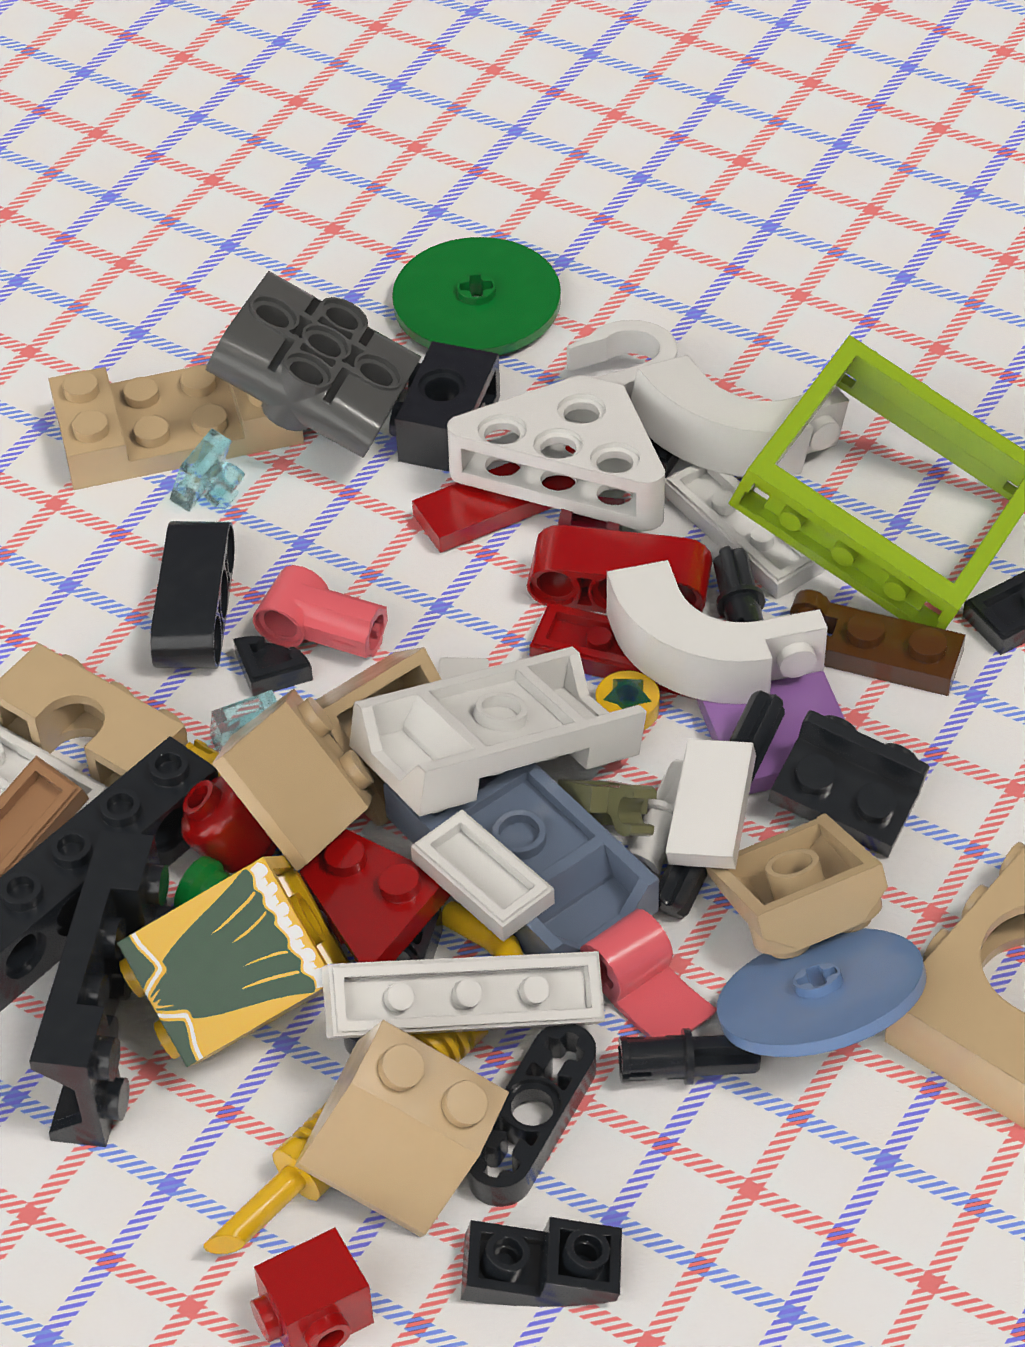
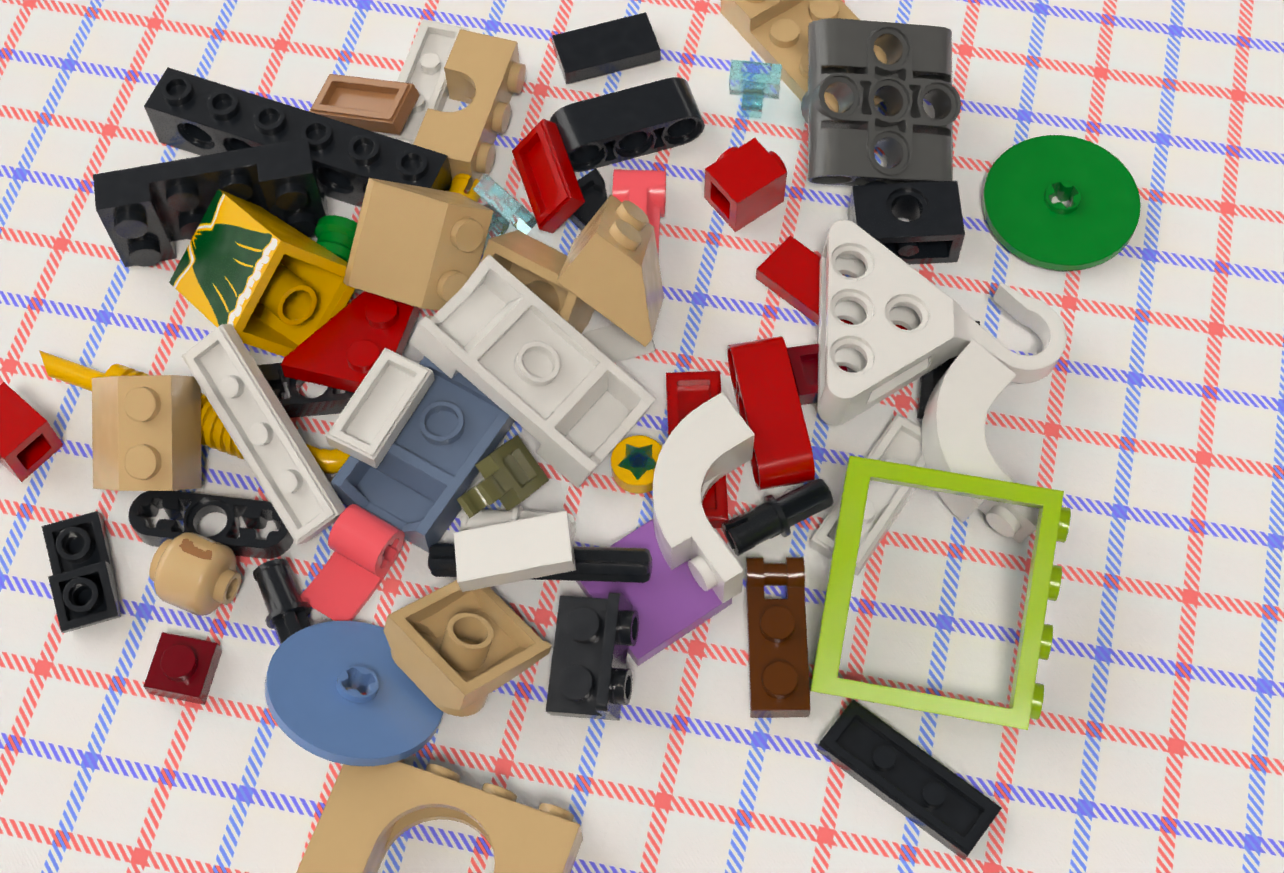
camera: 70 degrees right, 15 degrees up
none -> dark red plate [143,632,222,705]
none -> tan head [149,532,241,616]
none -> red tile [512,119,585,233]
none -> black tile [552,12,661,84]
none -> tan slope [557,194,664,347]
none -> red brick [704,138,787,232]

